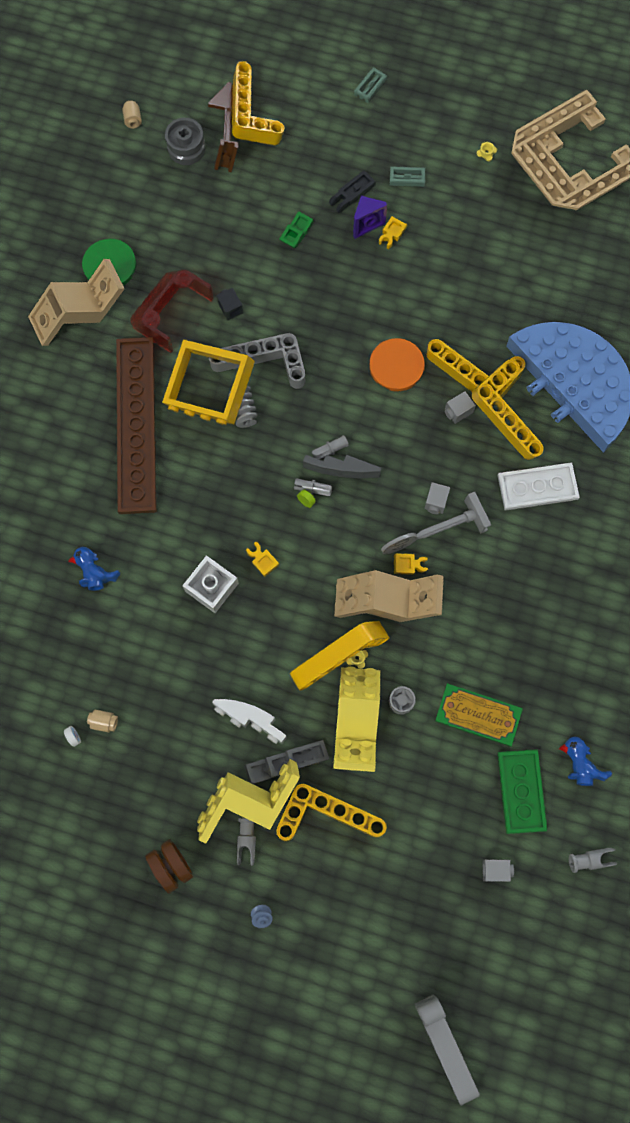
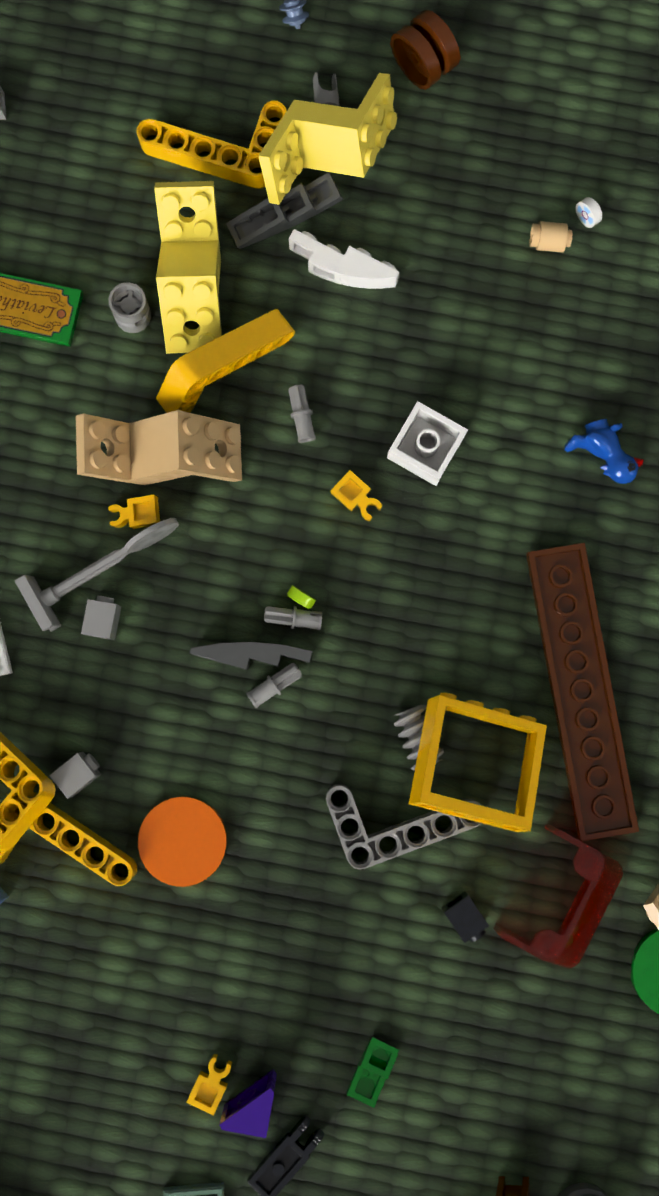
camera: 170 degrees right, 10 degrees up
none -> light grey axle [288,385,316,443]

